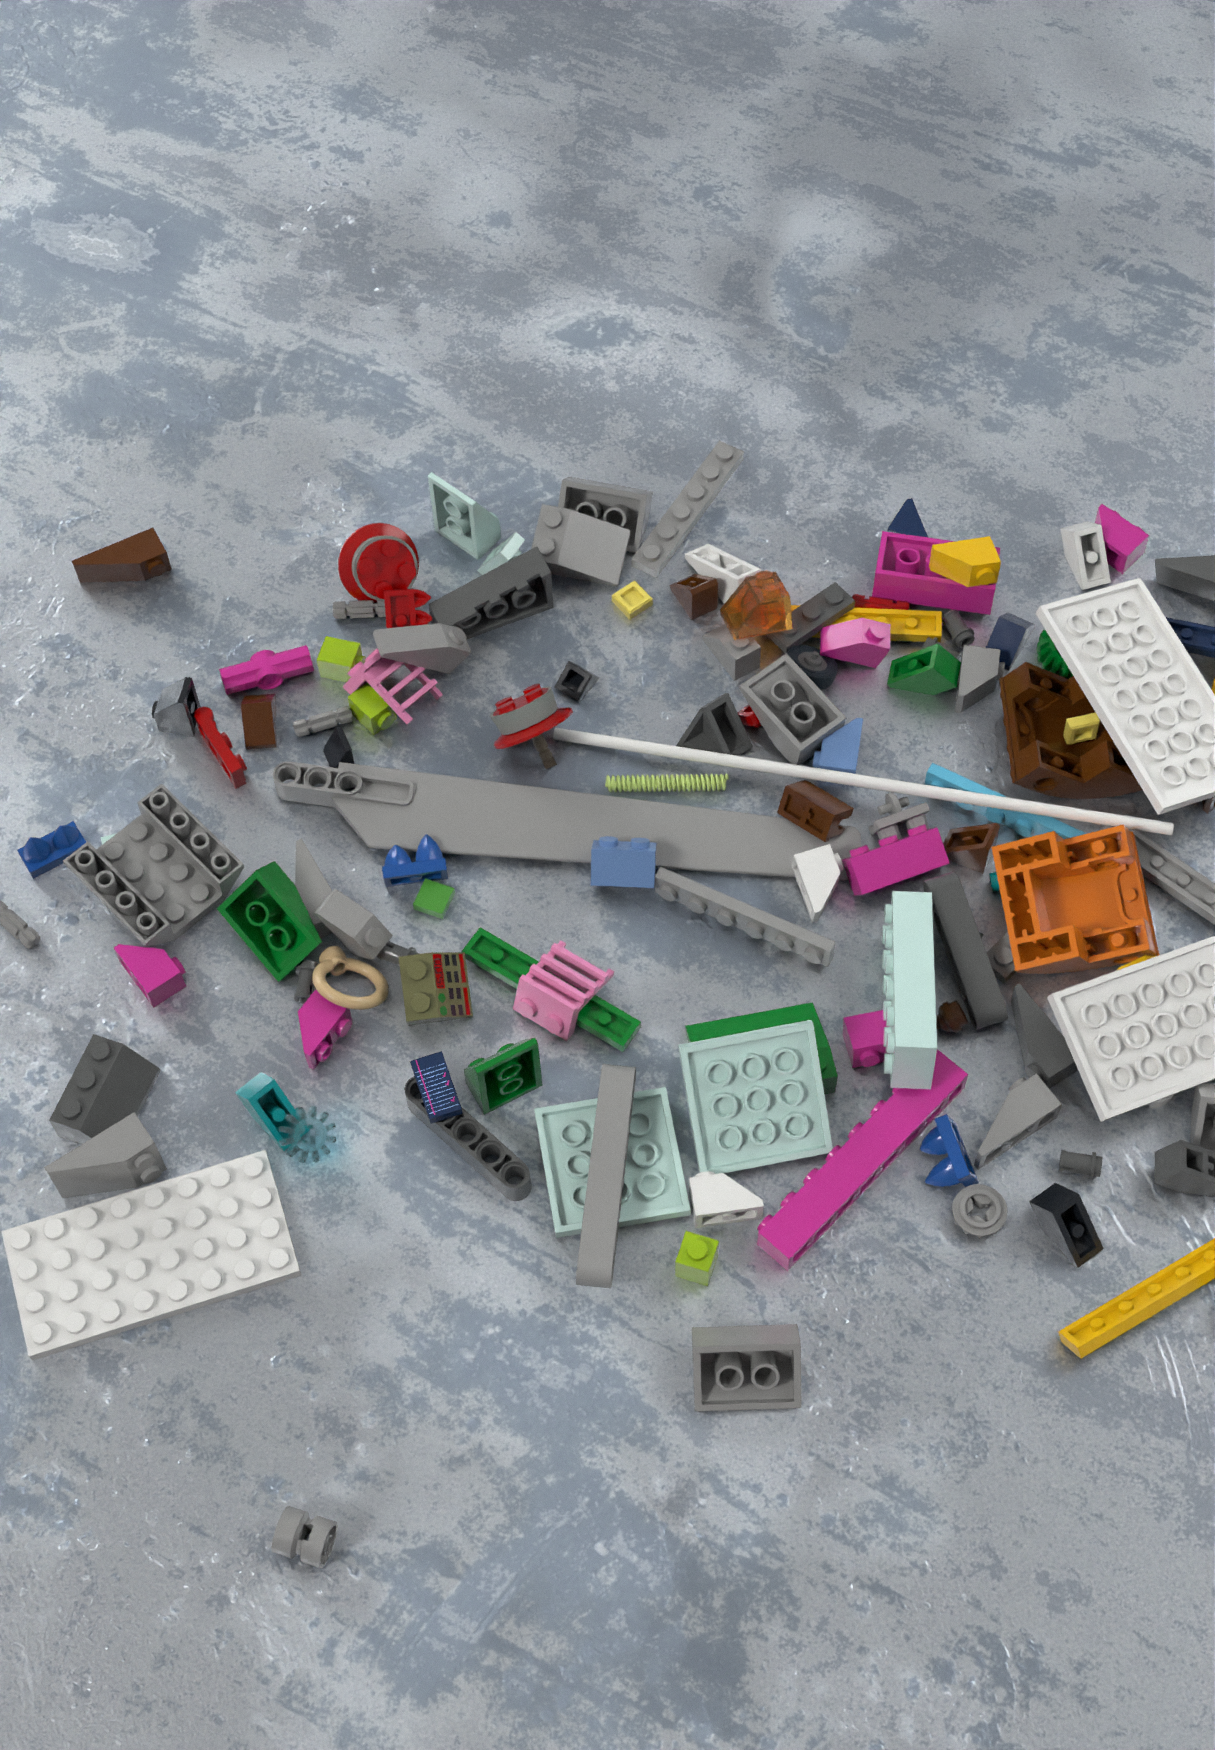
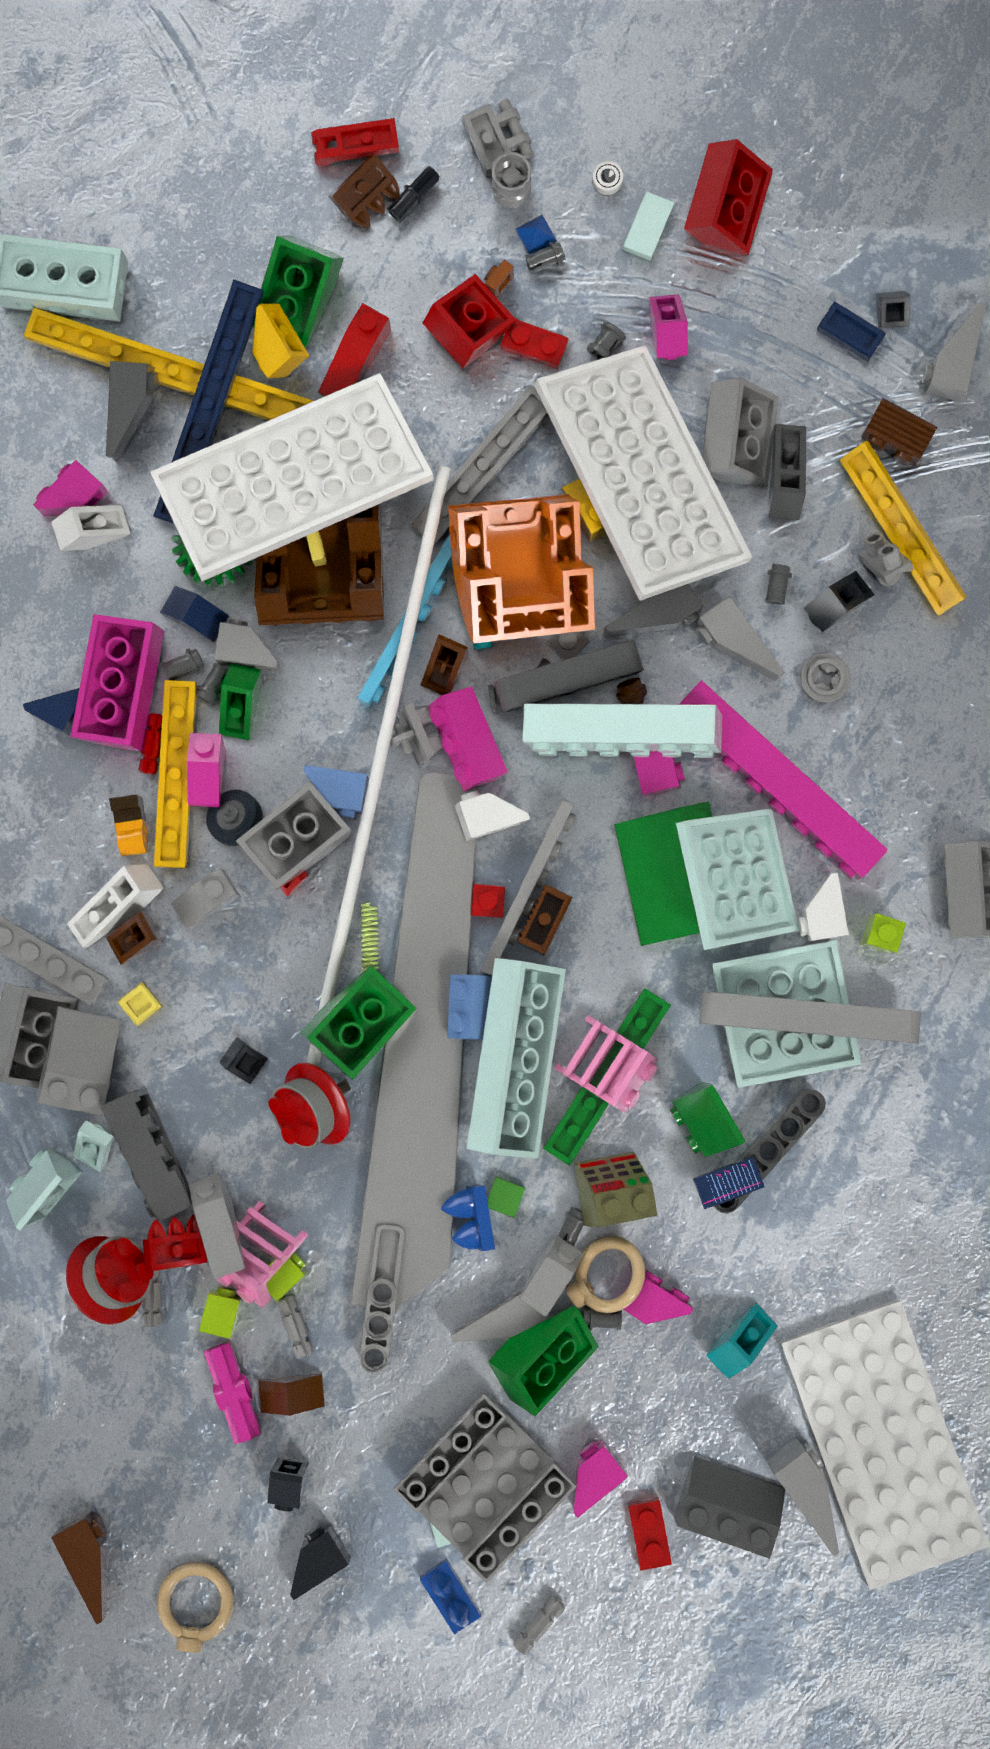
camera: 90 degrees left, 25 degrees up
red plate [194,707,247,789] -> none
clear light blue gear [279,1106,336,1163] -> none
black slope [323,726,355,768] -> none
dark grey slope [676,693,753,756] -> none
clear orange slope [720,571,793,640] -> none
dark grey plate [767,582,855,654] -> none
reddish brown hinge [777,779,854,842] -> none
blue tile [920,1114,979,1187] -> none
yellow slope [929,536,1001,587] -> none
none -> leg [109,794,148,857]
none -> tan piece [157,1562,234,1653]
none -> black slope [290,1524,351,1601]
none -> green slope [300,965,417,1080]
none -> light aqua brick [467,958,566,1159]
none -> red plate [472,884,505,918]
none -> reddish brown brick [518,885,573,956]
none -> red plate [628,1497,672,1571]
none -> light grey hips [858,531,914,586]

